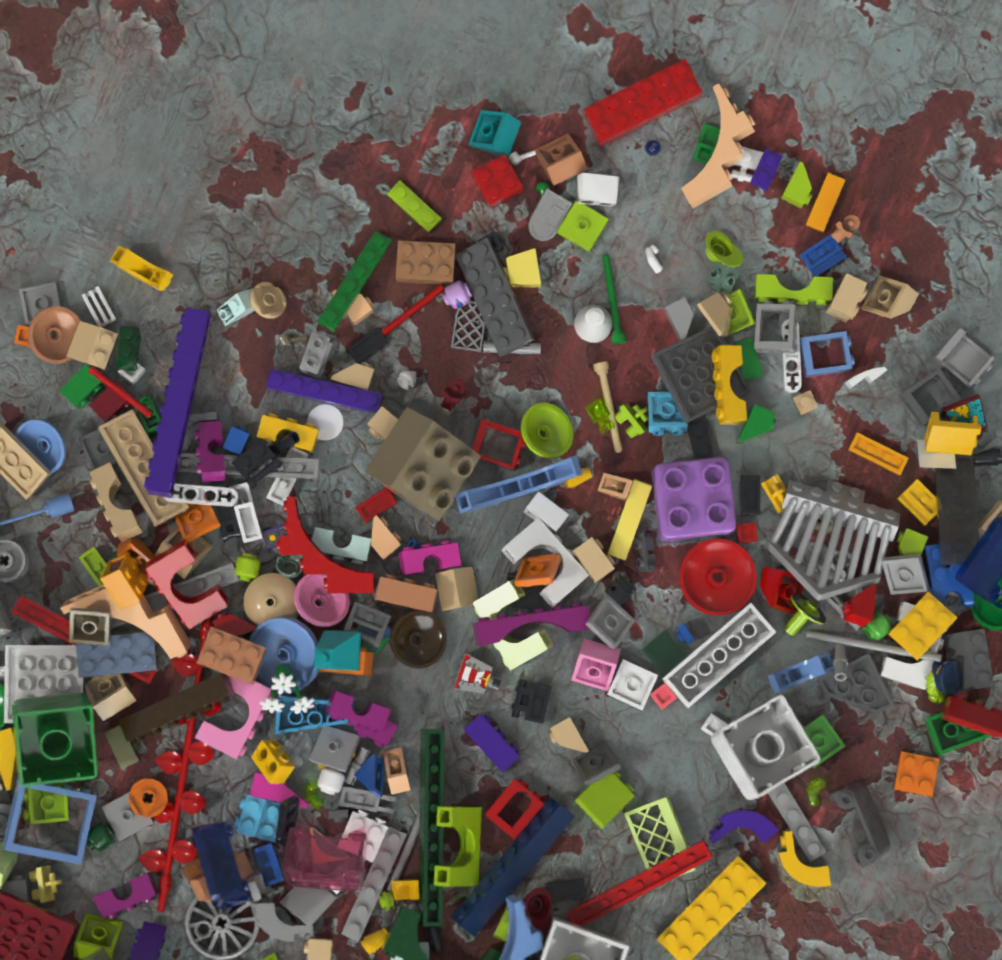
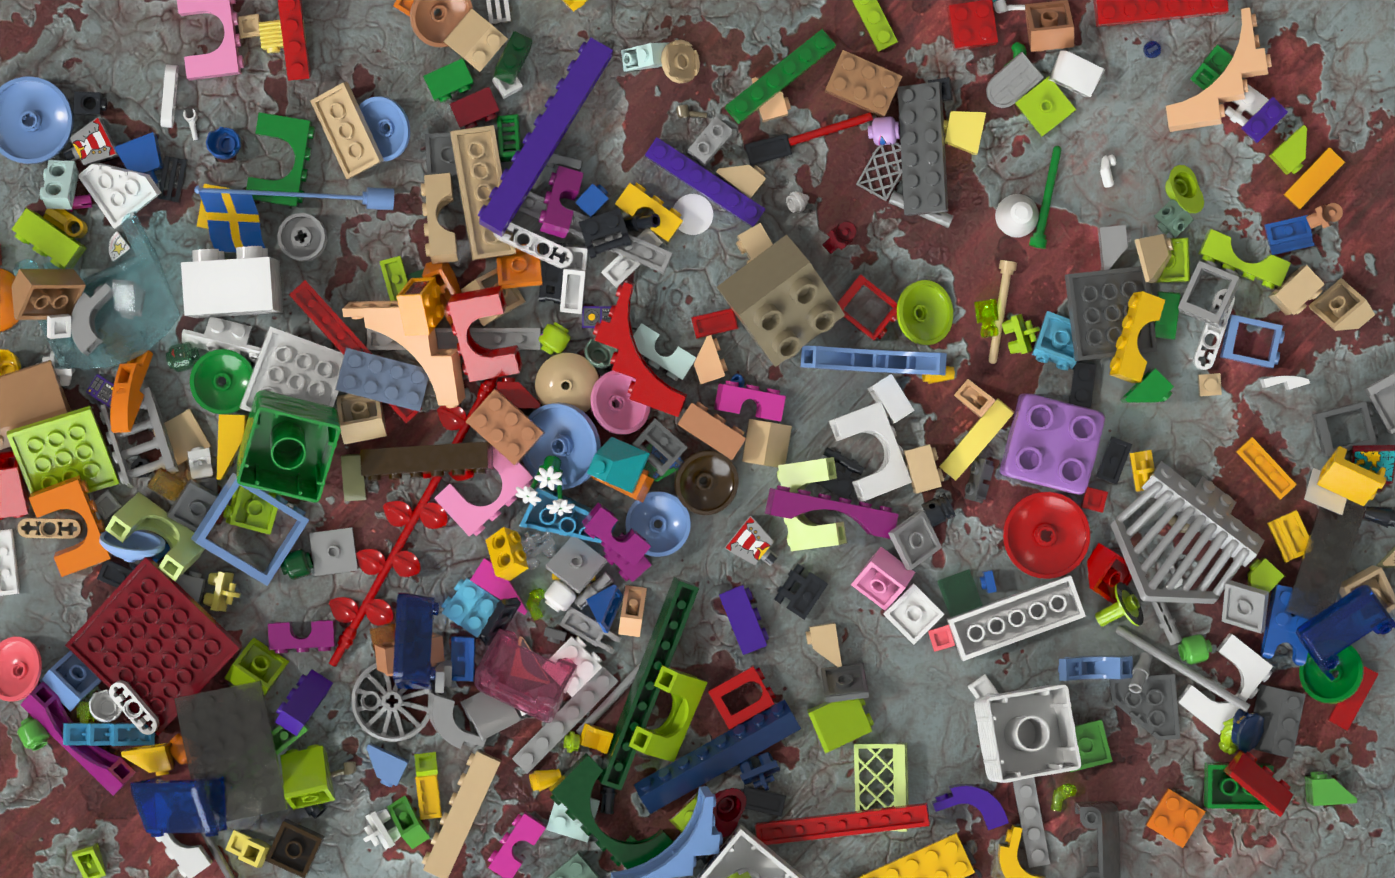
camera: 15 degrees right, 5 degrees up
dark tan slope [69,608,112,646] -> none
red bar [88,366,153,418] -> none
orange plate [129,779,168,817] -> none
orange plate [514,553,561,588] -> none
red slope [842,585,877,627] -> none
yellow plate [889,592,957,661] -> none
none -> medium blue dish [625,492,691,557]
none -> dark blue hips [740,752,781,791]

